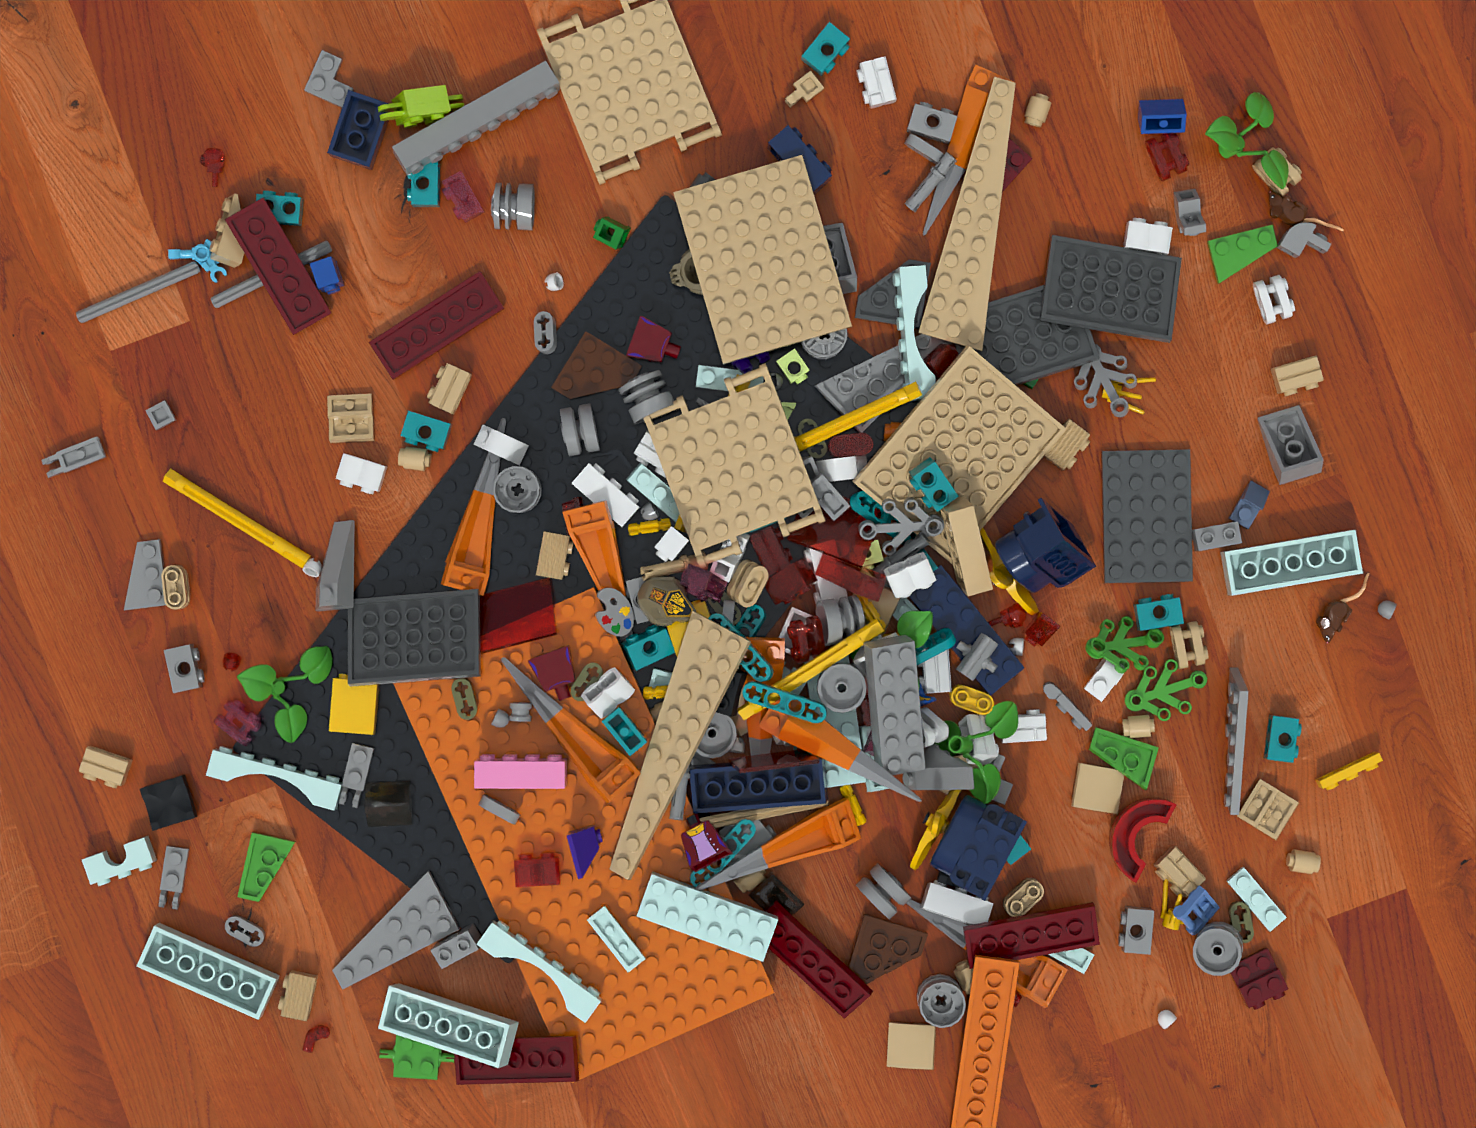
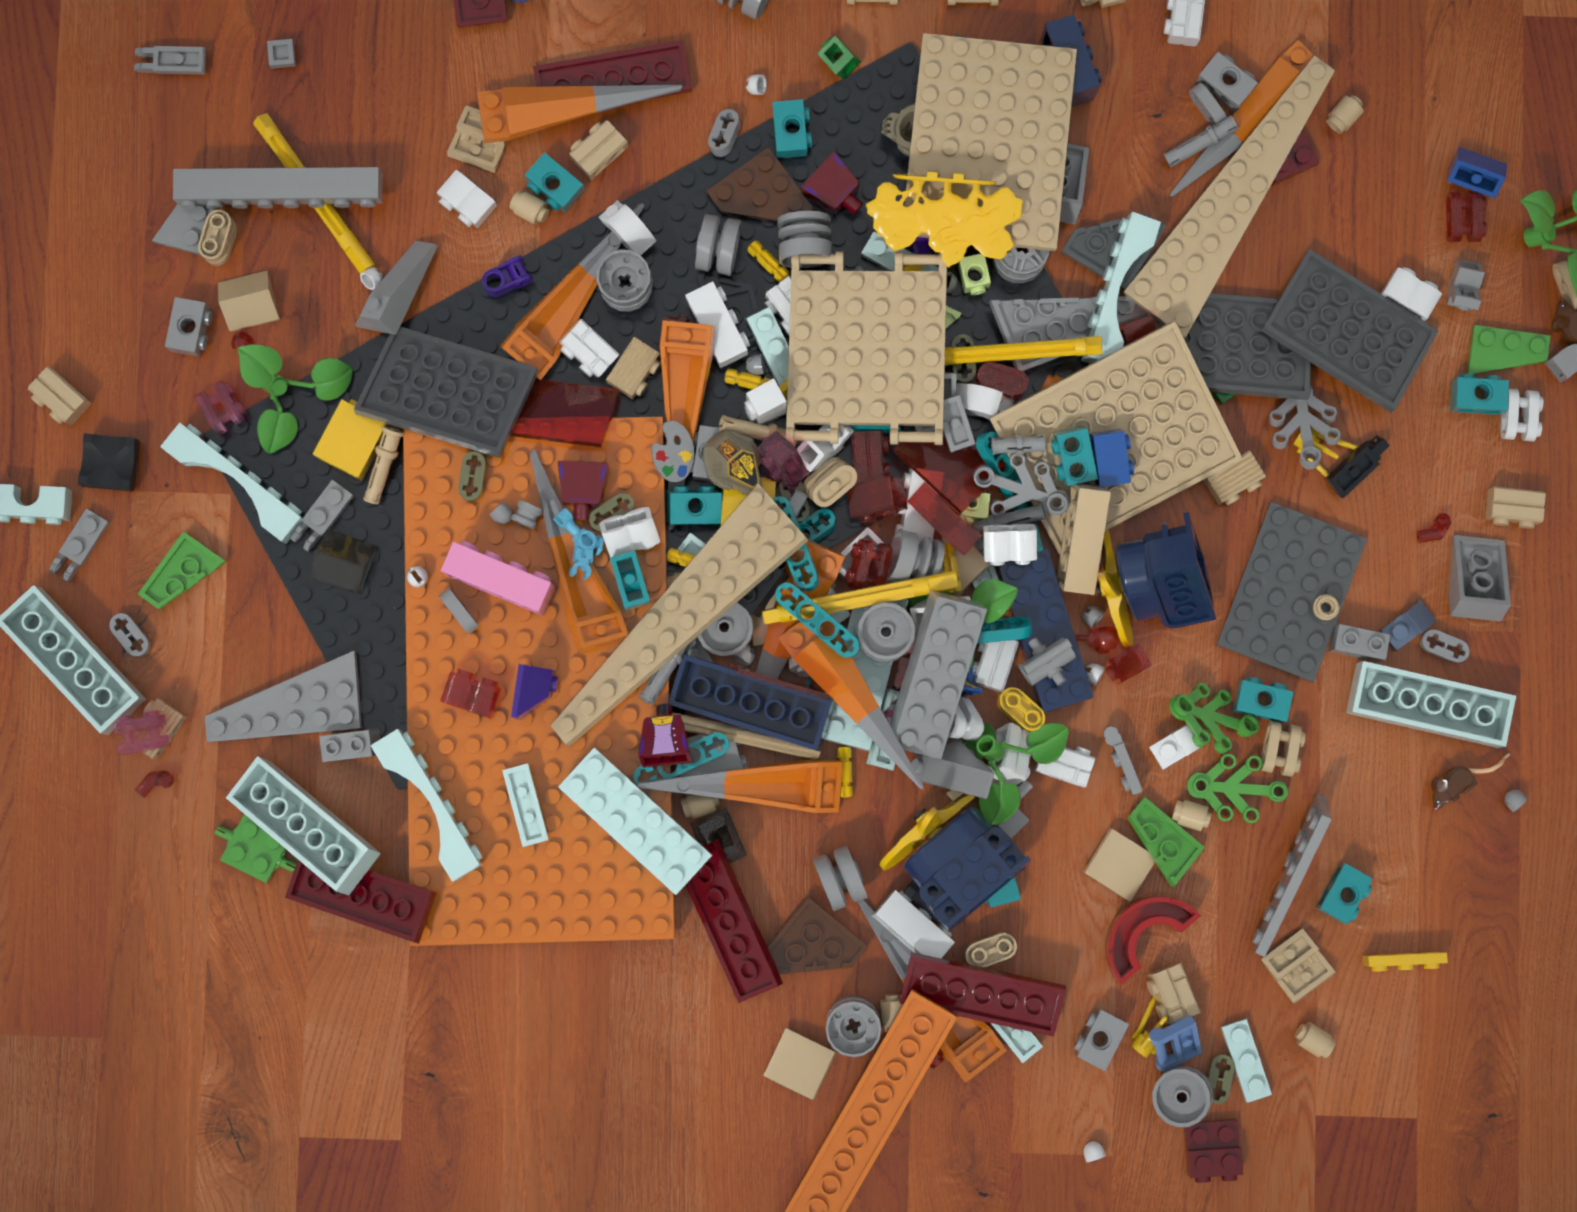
camera: 20 degrees right, 5 degrees down
none -> clear pink brick [113,710,170,756]
none -> light grey brick [173,167,383,209]
none -> tan slope [218,270,280,332]
none -> tan pin [363,425,404,504]
none -> white hinge [407,566,429,588]
none -> orange plate [477,85,683,143]
none -> dark purple piece [482,255,533,297]
none -> medium azure piece [553,508,604,581]
none -> white brick [559,319,619,377]
none -> yellow axle [747,240,790,283]
none -> teal brick [772,99,812,158]
none -> yellow plant [866,170,1023,267]
none -> light grey pin [991,434,1045,455]
none -> light grey hinge [1082,605,1105,628]
none -> blue brick [1089,428,1134,487]
none -> tan plate [1313,594,1339,620]
none -> black hinge [1325,435,1390,498]
none -> clear red arm [1416,513,1451,543]
none -> light grey beam [1419,629,1470,663]
none -> teal brick [1450,374,1509,415]

